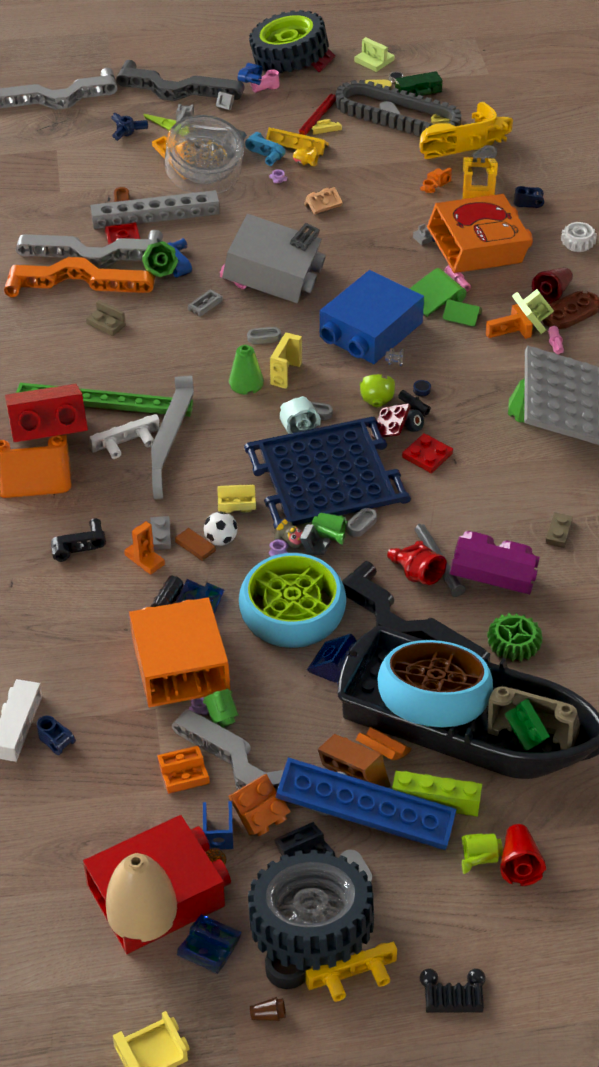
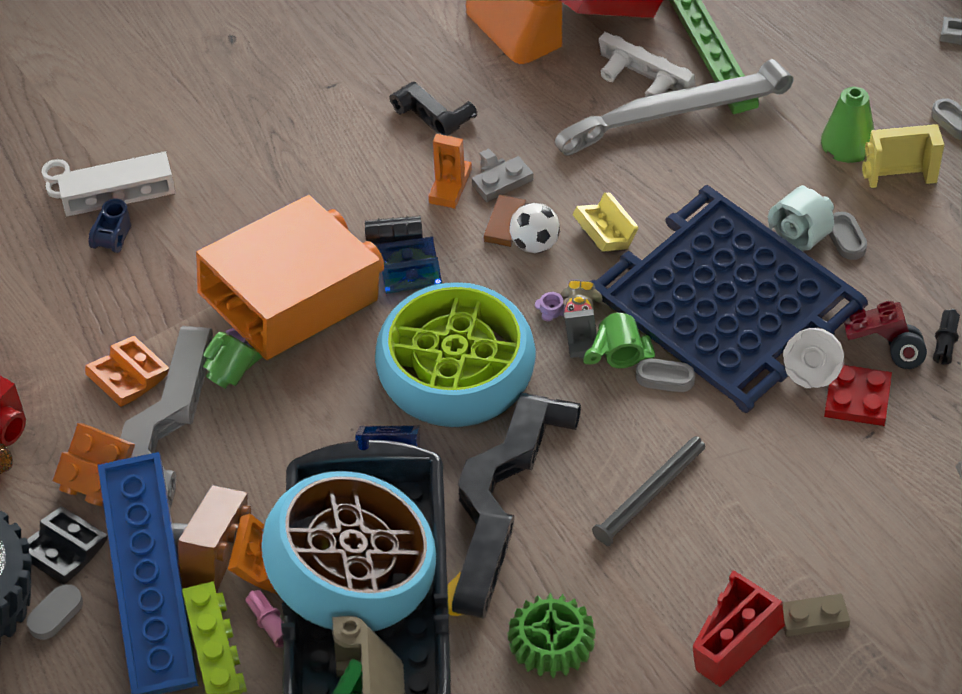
camera: 65 degrees right, 5 degrees up
blue piece [203,801,234,850] -> none
lime cylinder [360,374,395,407] -> none
red piece [387,541,447,585] -> none
magenta brick [449,531,540,595] -> none
none -> bright pink axle [245,590,284,647]
none -> red wedge [692,570,785,687]
none -> white tile [783,328,844,388]

